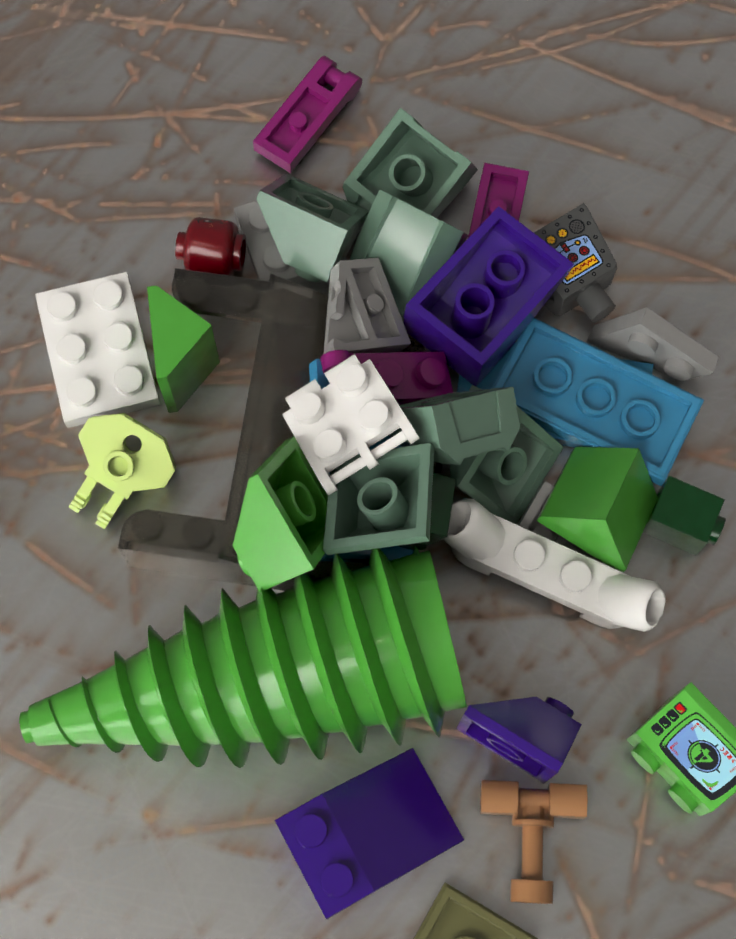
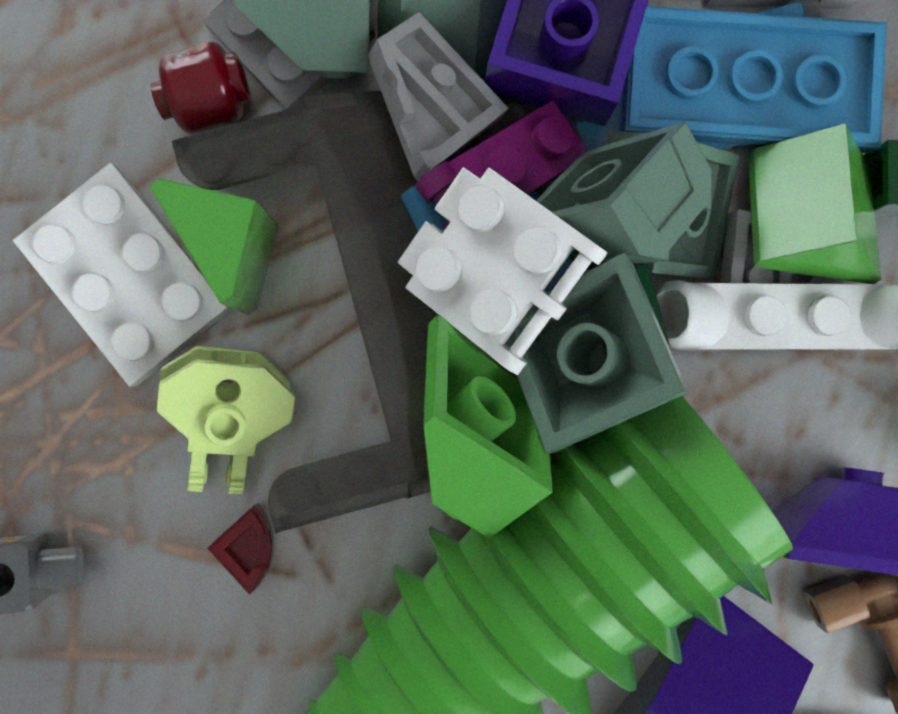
camera: 20 degrees left, 15 degrees up
none -> dark red tile [207,503,274,595]

